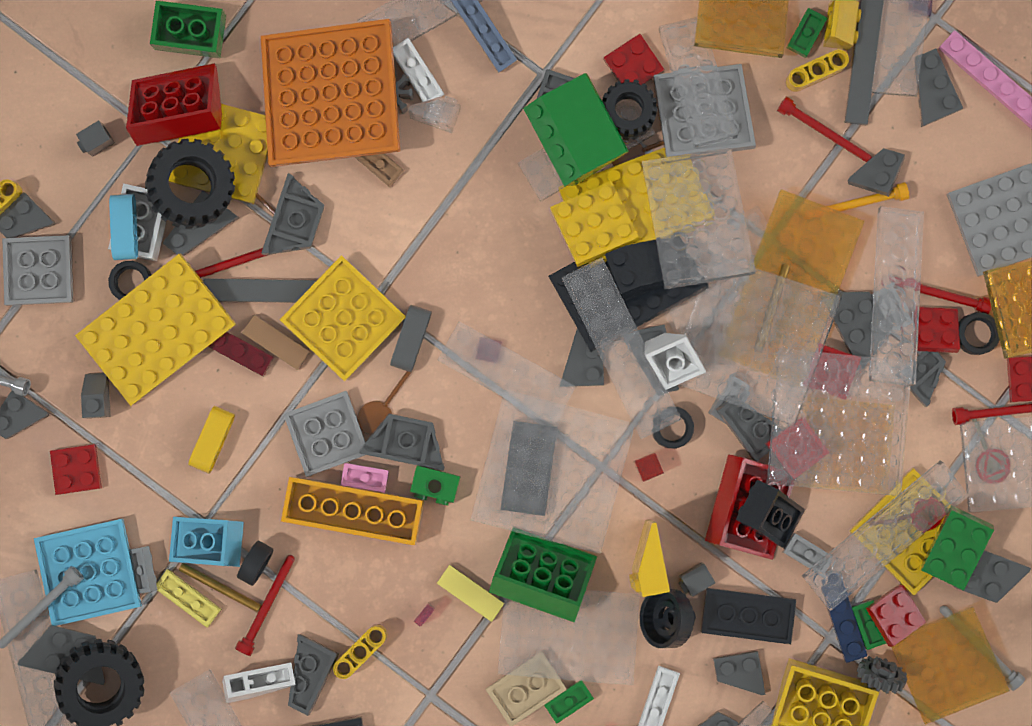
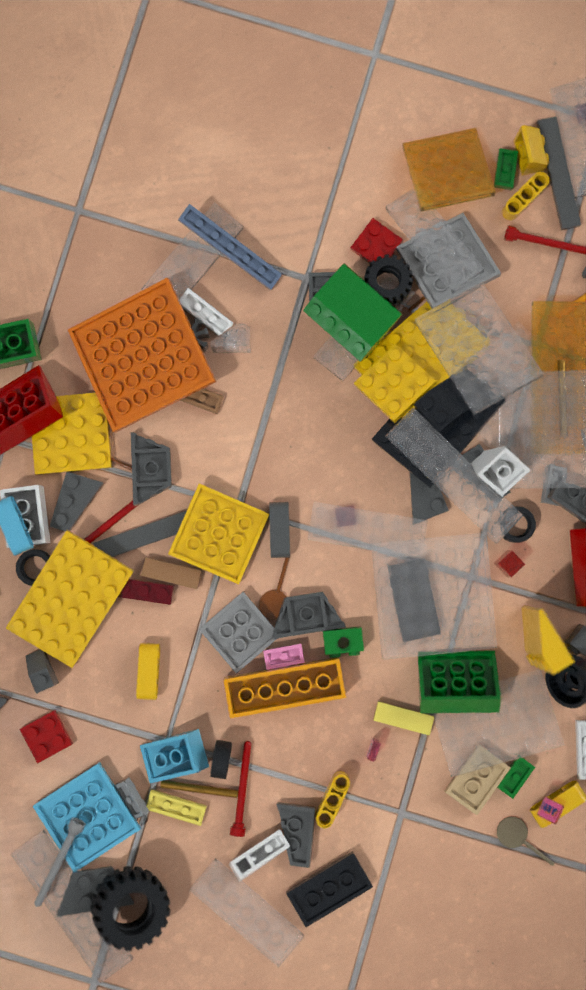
camera: 25 degrees left, 0 degrees up
black tyre [145,138,235,229] -> none

